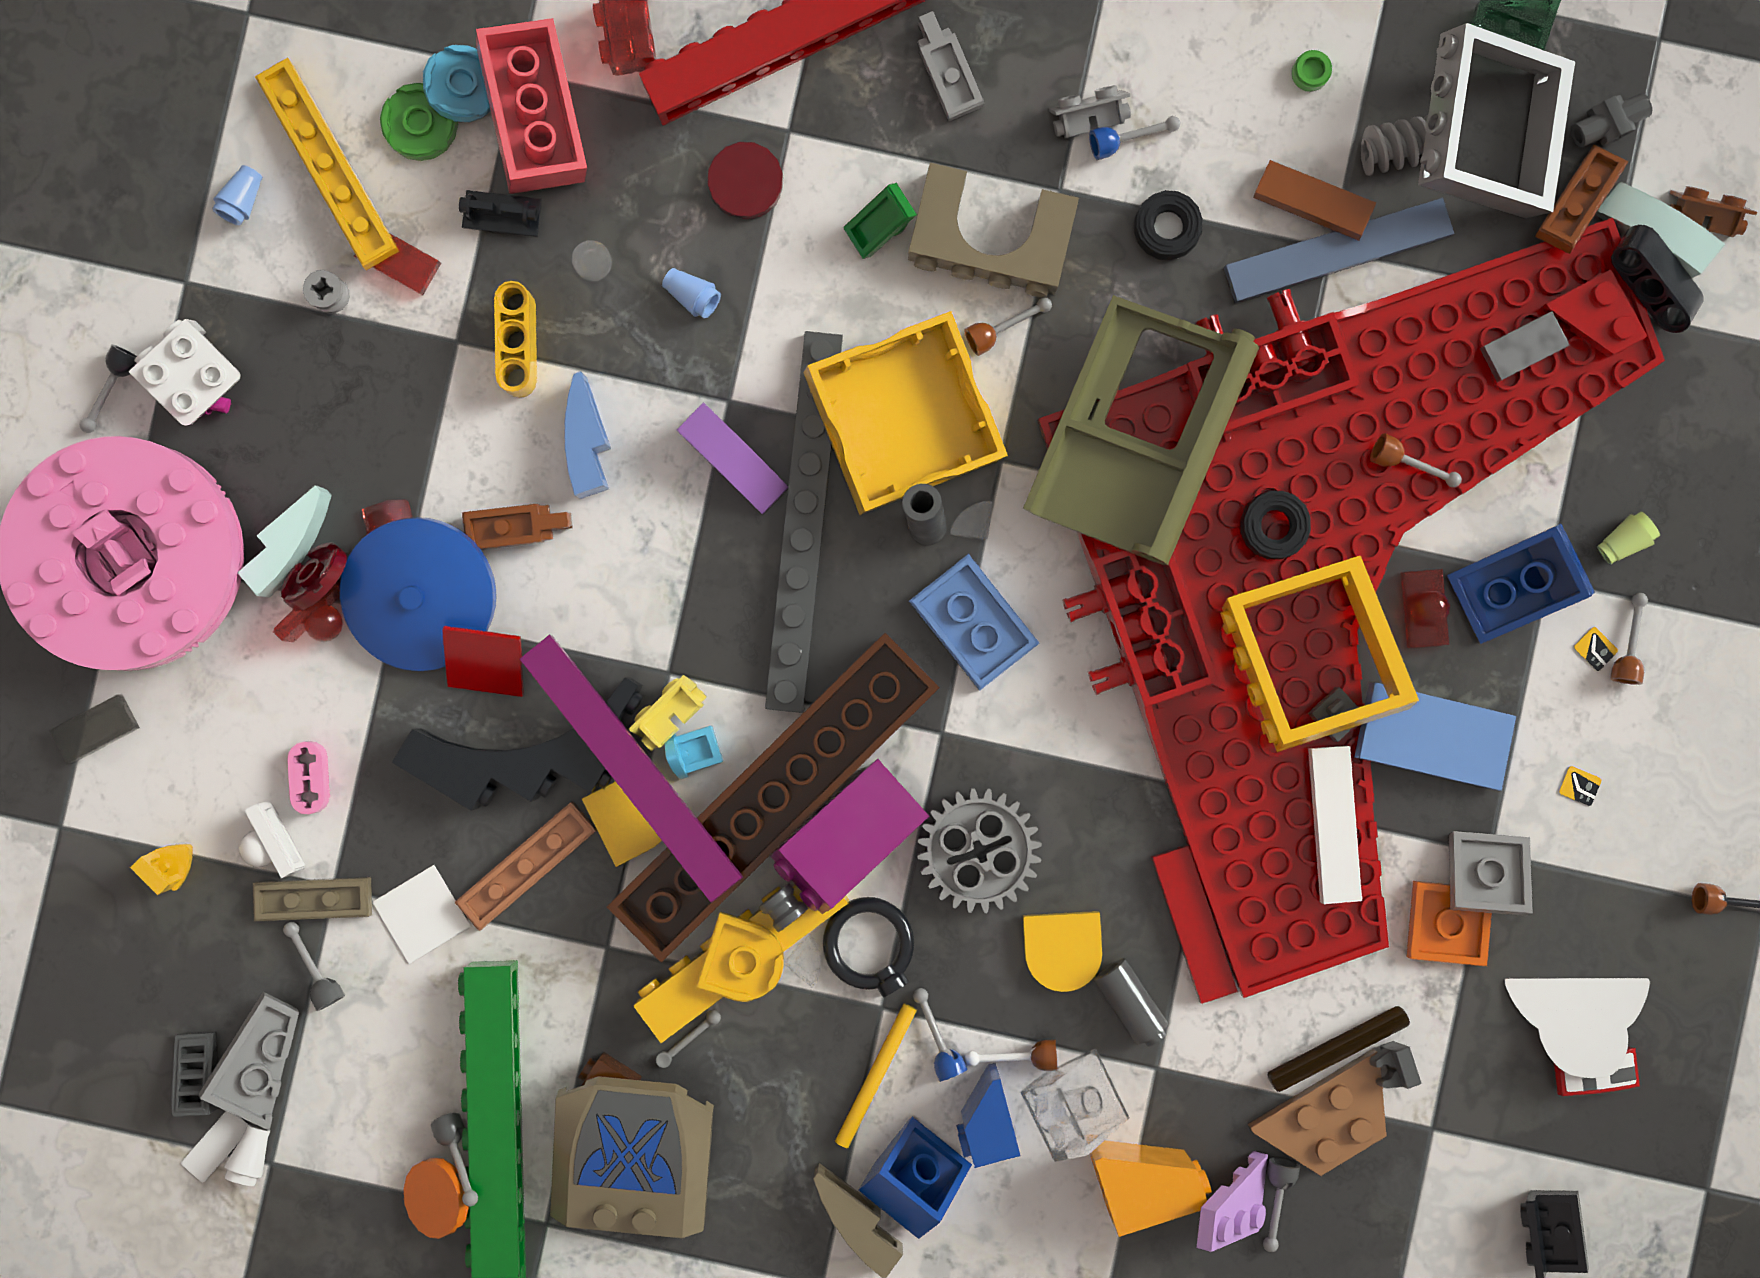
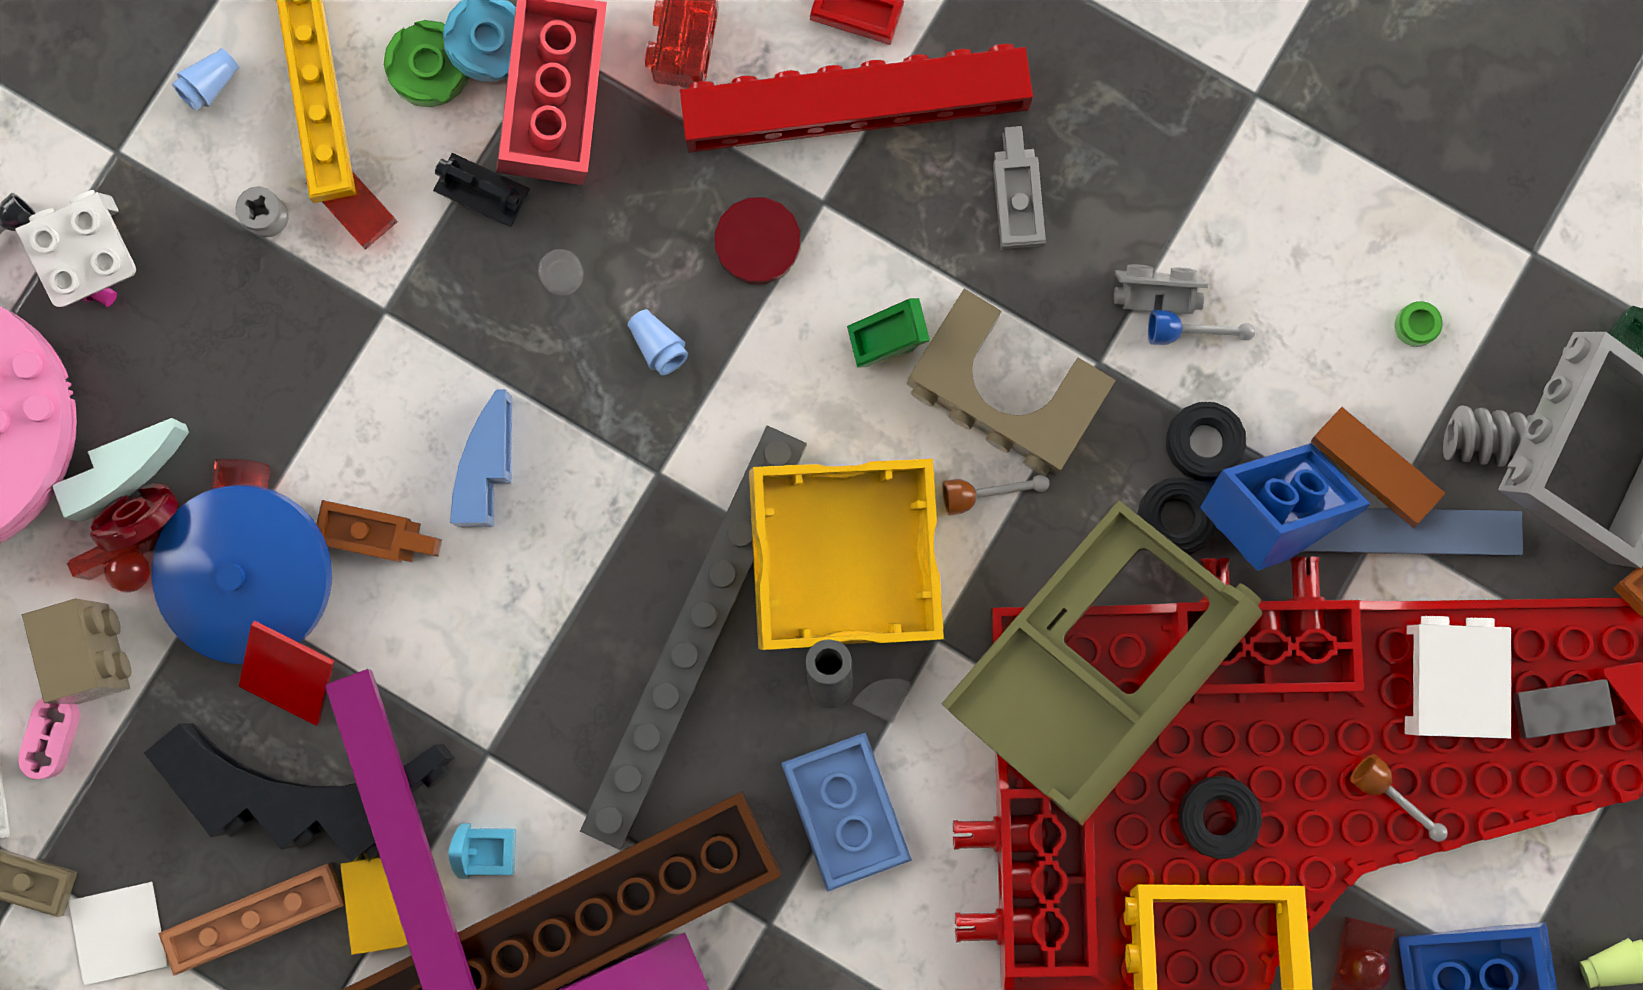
camera: 20 degrees right, 5 degrees down
yellow beam [494,281,537,398] -> none
light yellow hinge [629,675,707,751] -> none
medium lavender slope [677,402,788,515] -> none
none -> dark tan brick [21,598,132,704]
none -> black tyre [1137,477,1216,555]
none -> blue slope [1200,443,1371,571]
none -> white panel [1405,616,1511,738]

